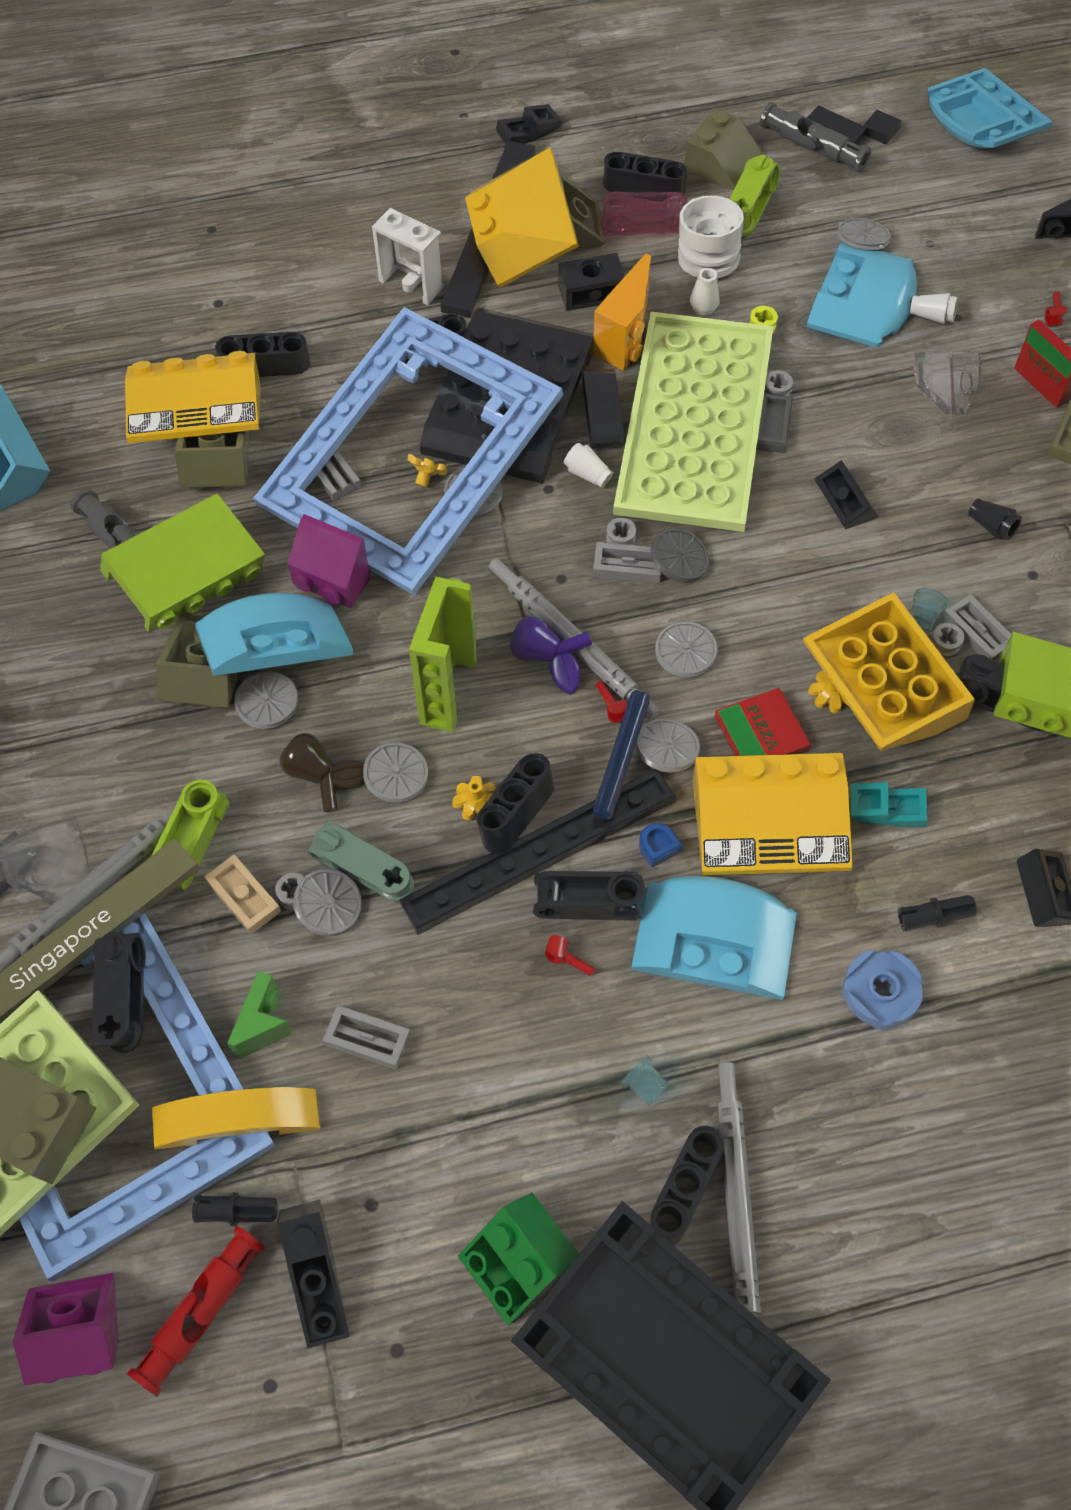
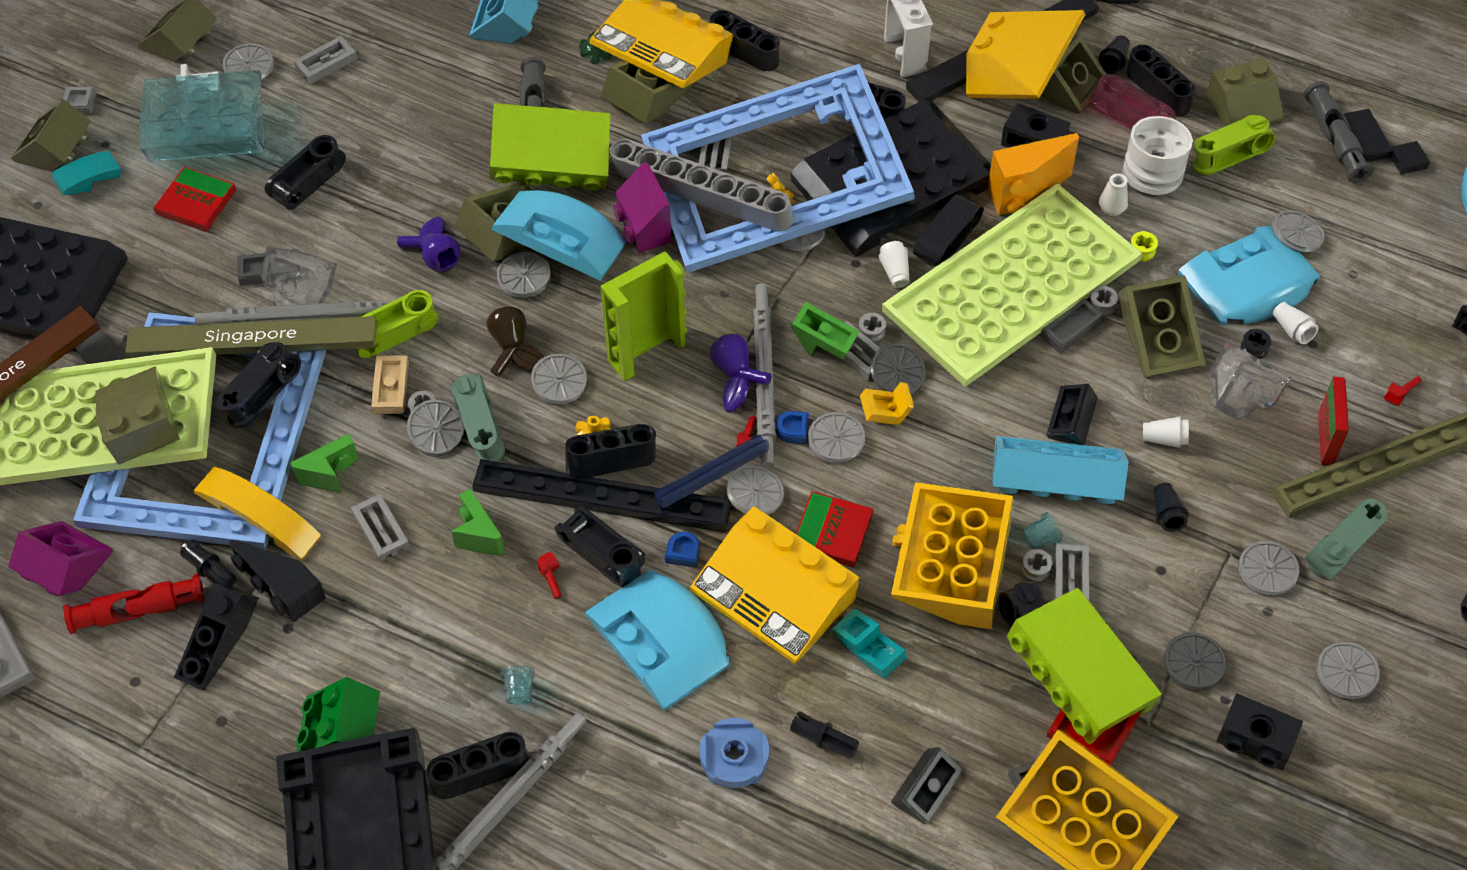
camera: 40 degrees right, 5 degrees down
none -> black slope [229,540,326,622]
none -> dark purple piece [397,216,460,272]
none -> bright green slope [451,489,505,556]
none -> clear green plant [579,31,612,64]
none -> light grey beam [610,139,794,232]
none -> blue tile [776,411,809,444]
none -> bright green slope [791,302,860,360]
none -> yellow bracket [860,382,914,425]
none -> medium azure slope [992,436,1129,504]
none -> black cone [1099,35,1130,73]
none -> olive slope [1117,275,1206,378]
none -> white cone [1143,416,1189,448]
none -> black bush [1240,329,1271,360]

